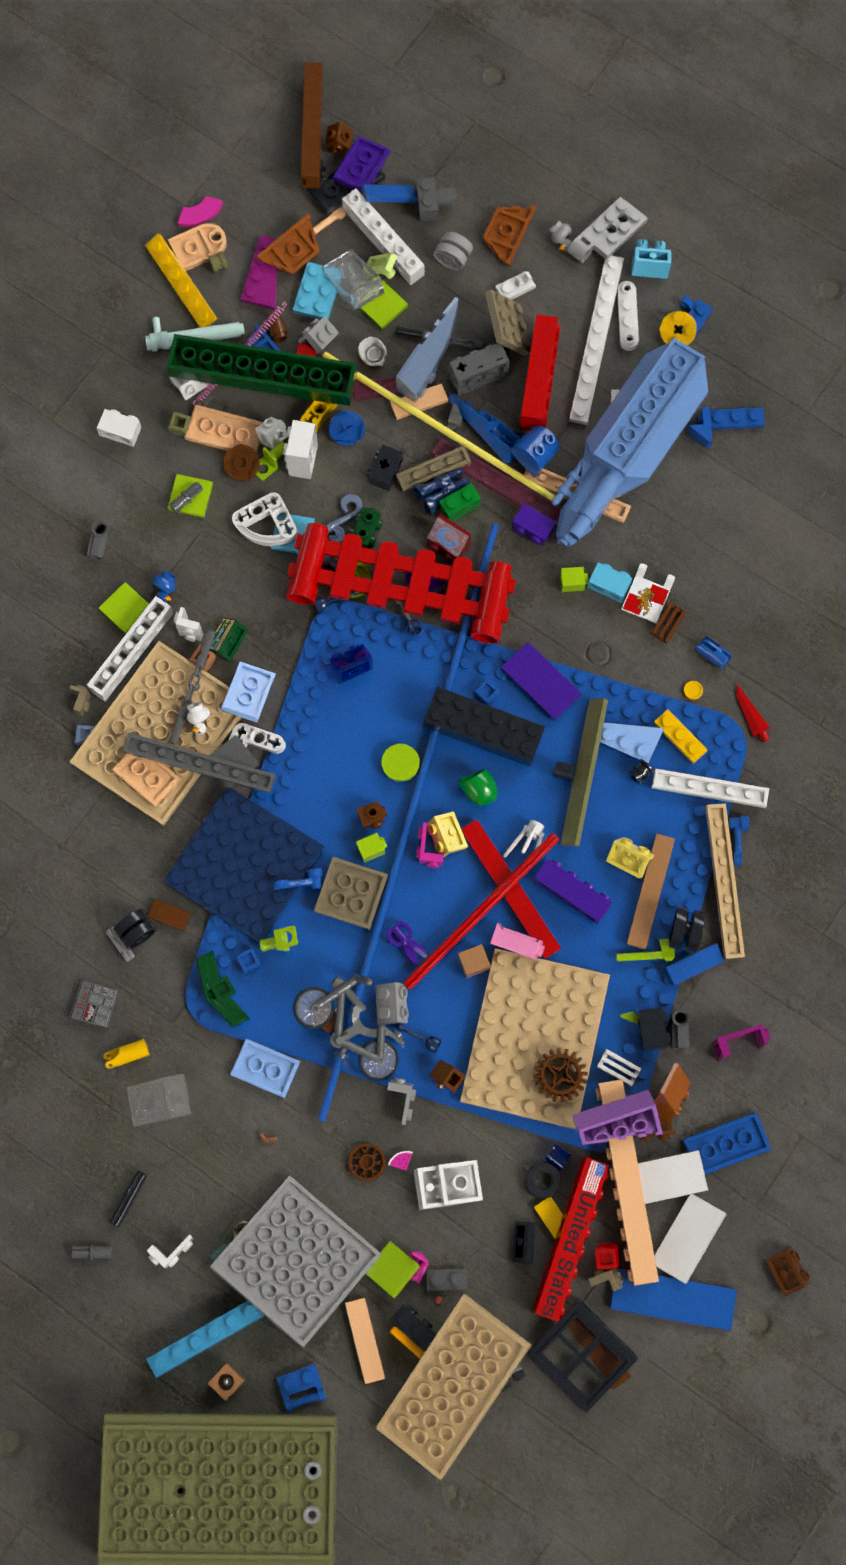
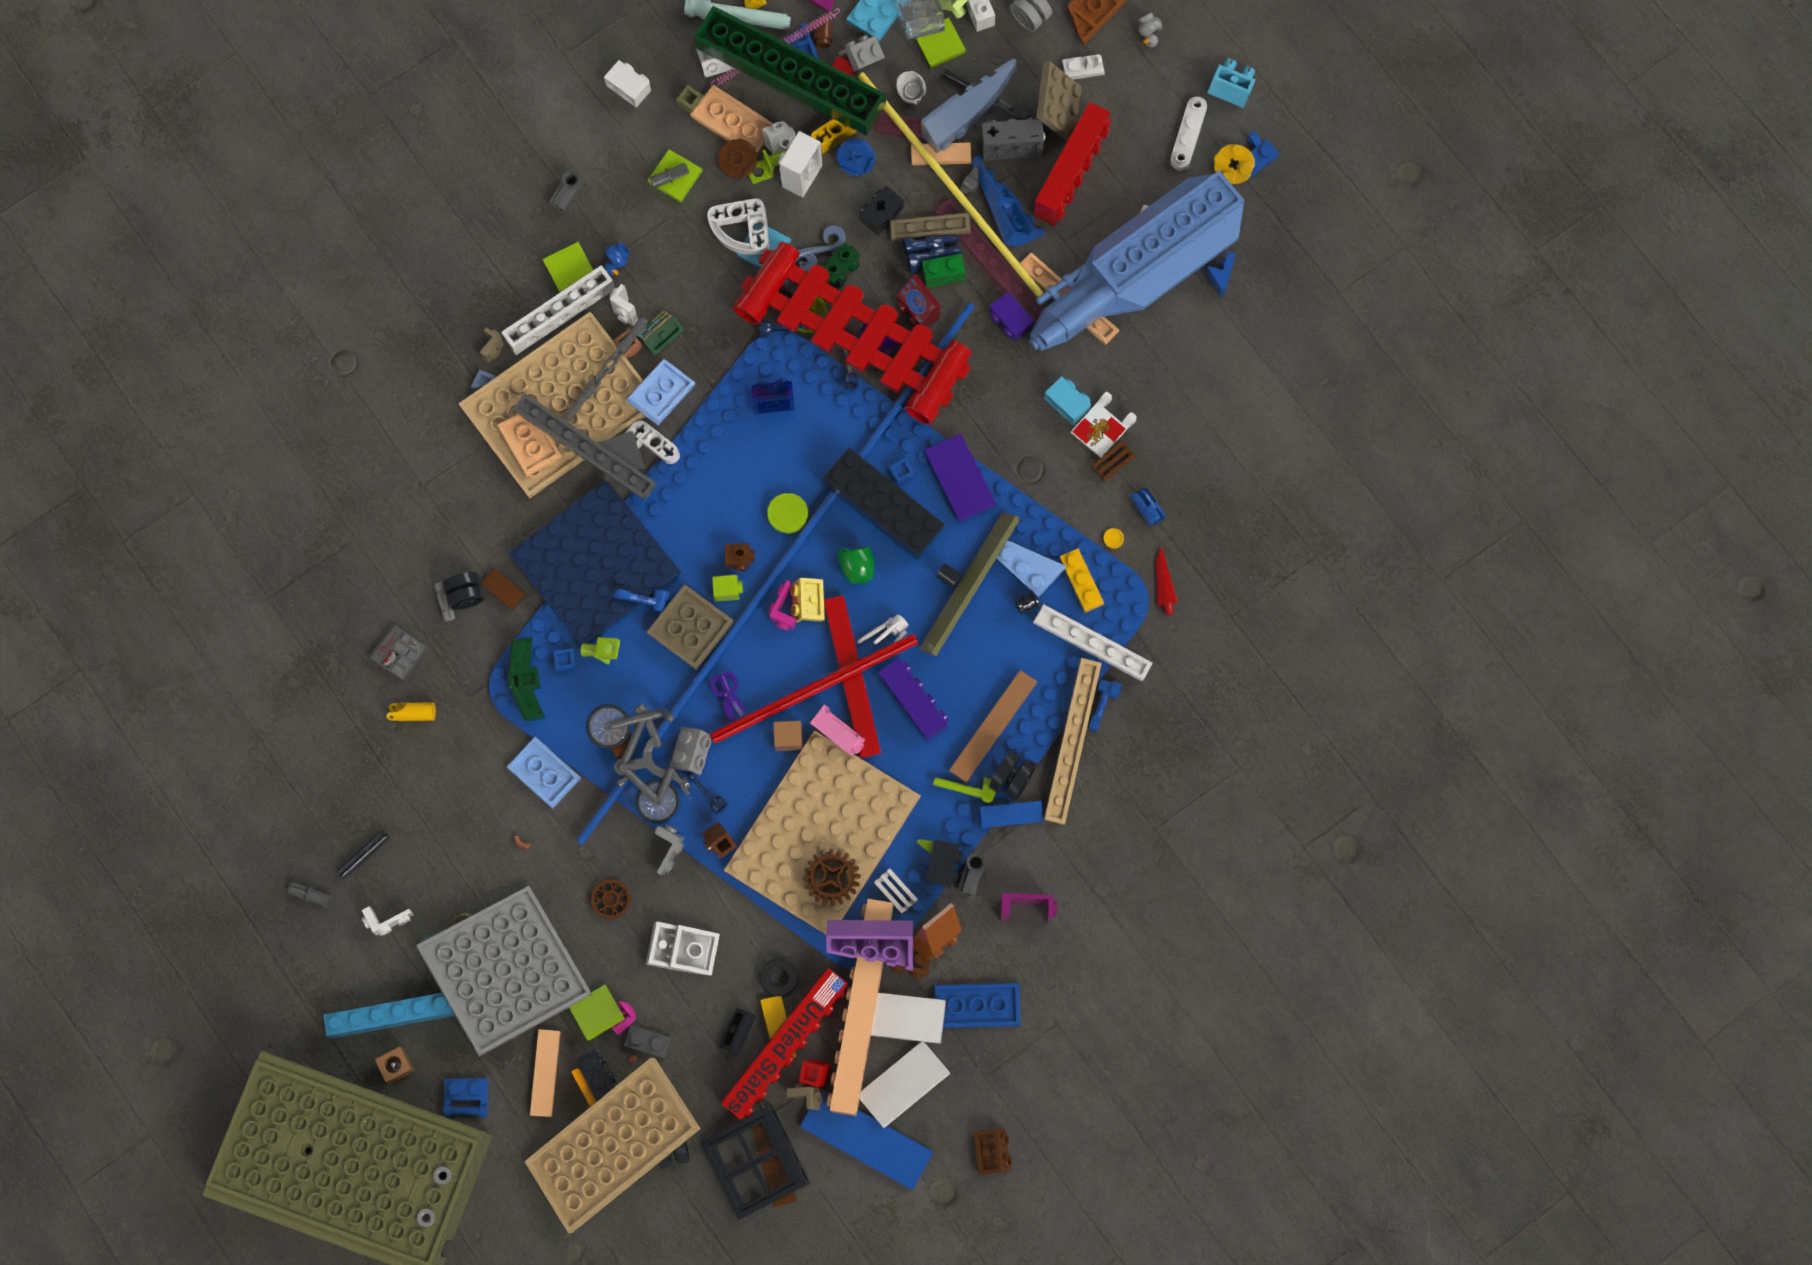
camera: 20 degrees right, 0 degrees up
clear slope [127,1074,192,1127] -> none
white animal [187,702,210,735] -> none
dark pink tile [388,1151,413,1171] -> none
blue brick [509,425,559,477] -> none
clear blue brick [545,1144,572,1172] -> none
lime brick [560,567,588,592] -> none
light grey hinge [567,197,648,263] -> none
white plate [569,256,624,425] -> none
light yellow bracket [606,837,654,879] -> none
blue plate [710,408,765,430] -> none

